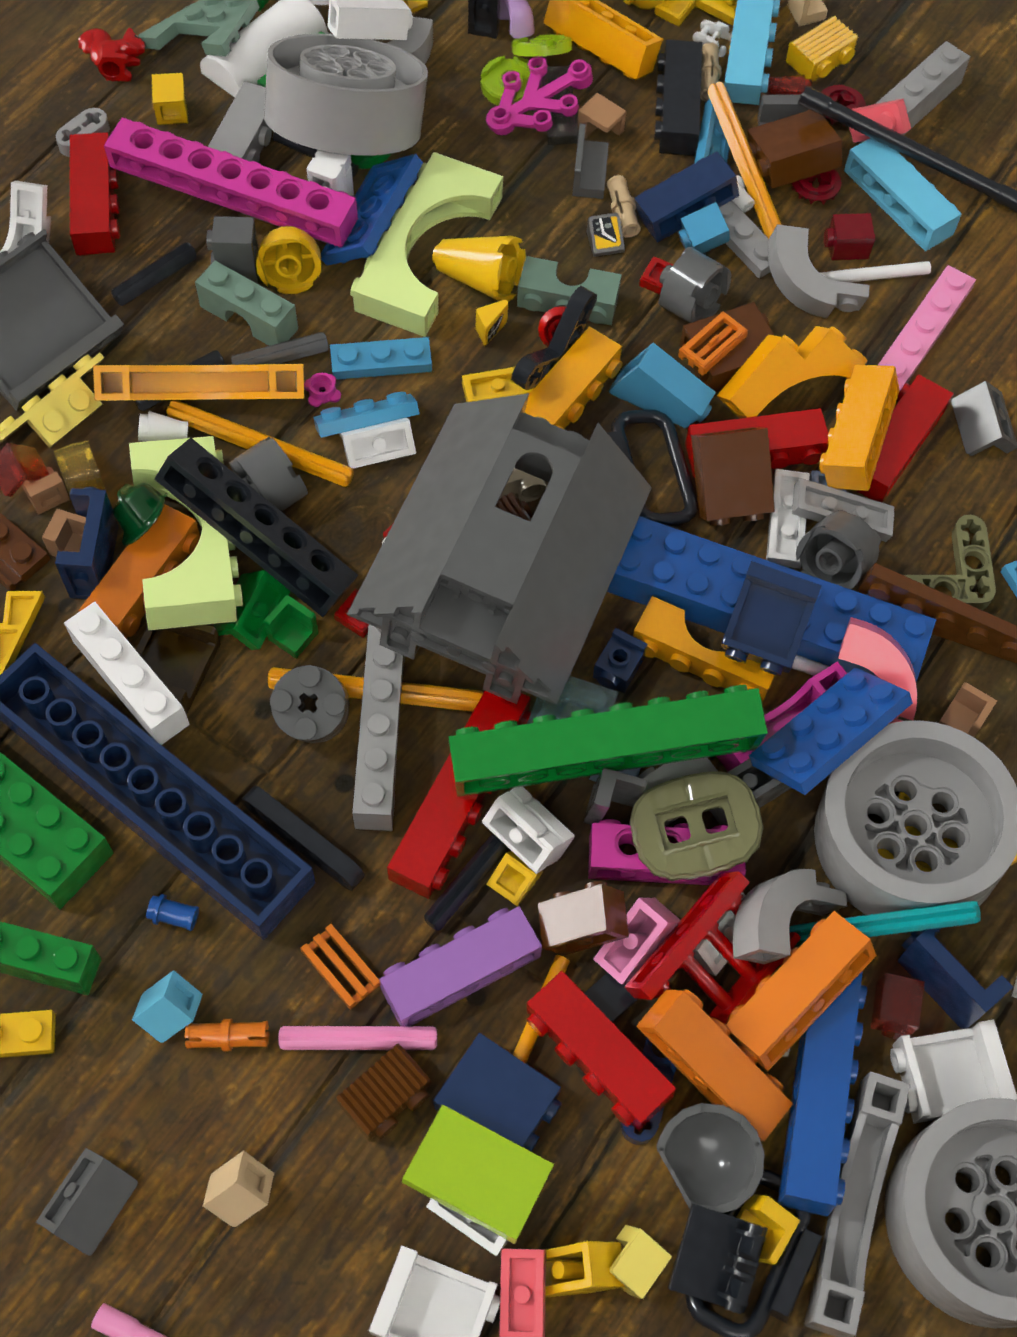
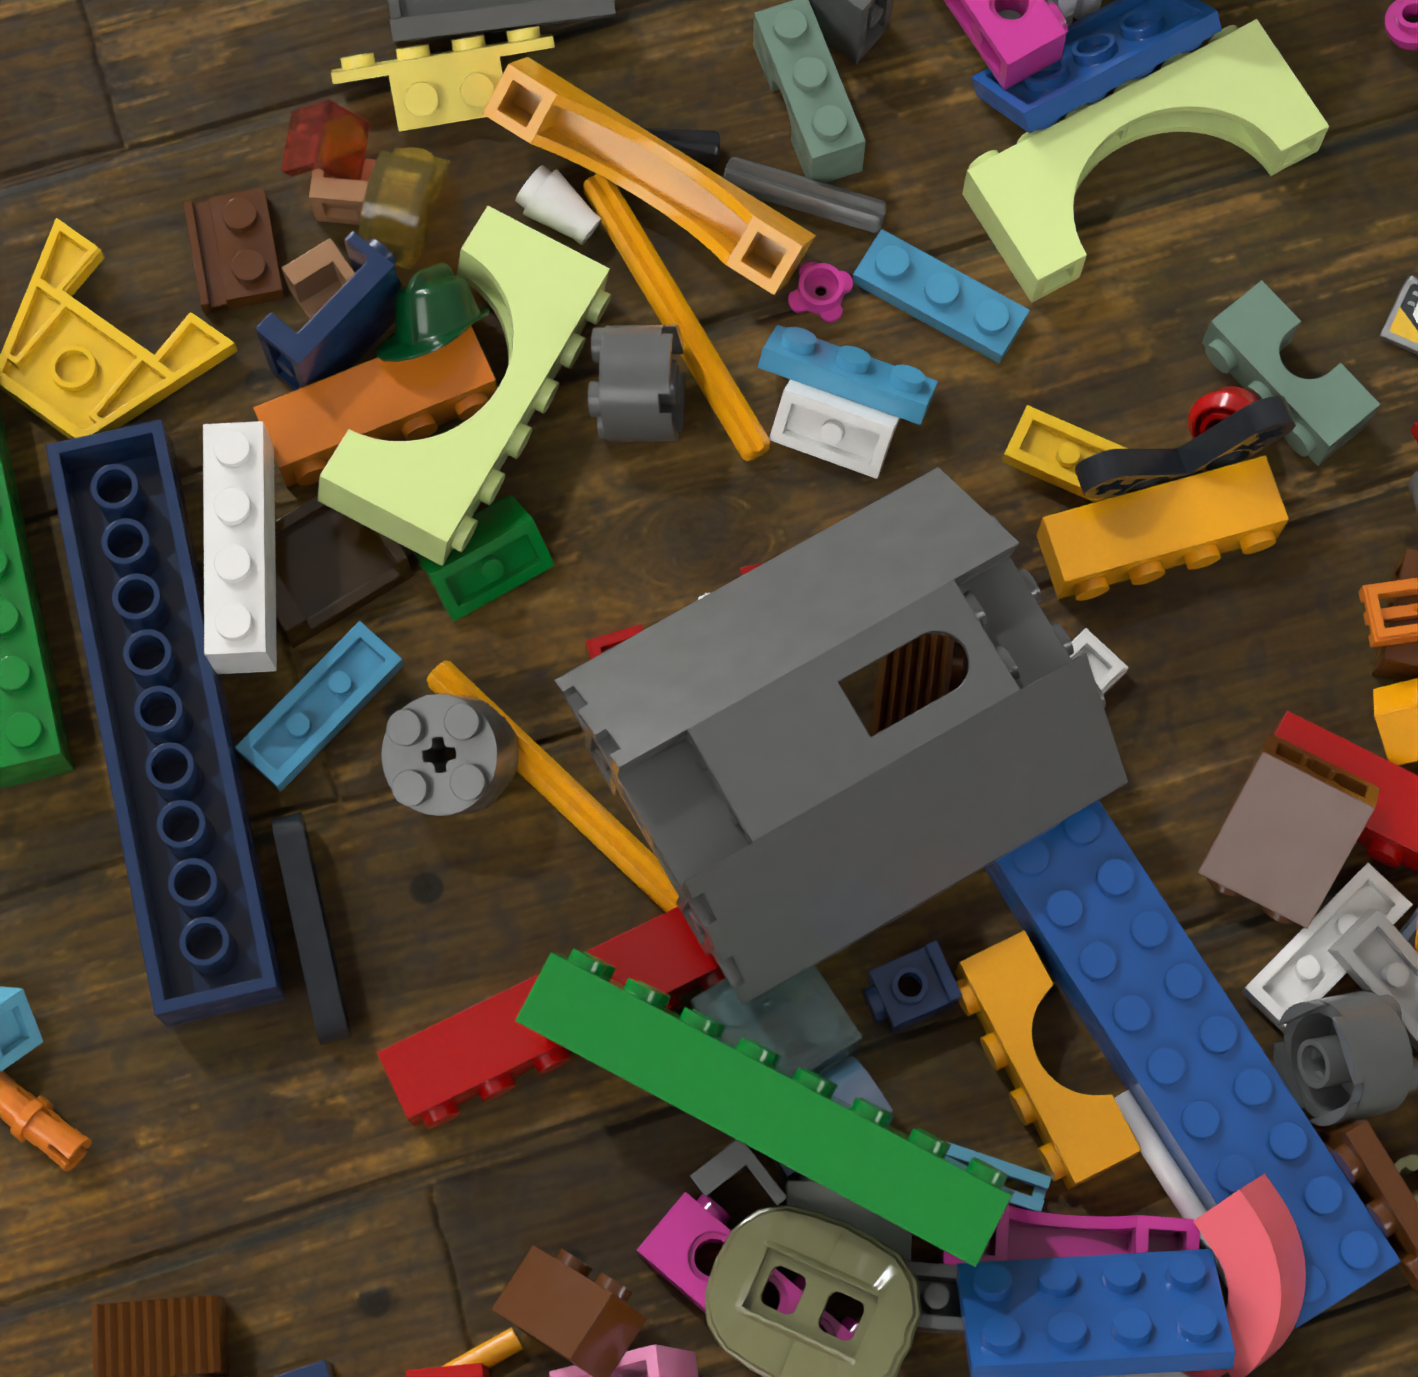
camera: 40 degrees right, 10 degrees up
blue pin [146,894,199,931] -> none
black brick [154,437,358,617] -> none
yellow cylinder [256,226,321,294] -> none
green panel [264,595,319,659] -> none
bright pink axle [278,1026,437,1050] -> none
orange tile [300,924,380,1010] -> none
light grey arch [353,625,406,831] -> none
medium lavender brick [379,906,542,1026] -> none
black axle [424,834,507,931] -> none
yellow cone [432,236,526,302] -> none
yellow slope [475,299,508,346] -> none
white brick [482,787,575,874] -> none
yellow slope [486,851,543,906] -> none
black bar [607,409,698,526] -> none
dark azure slope [608,343,716,428] -> none
dark blue panel [720,561,822,676] -> none
none -> dark azure plate [235,621,404,792]

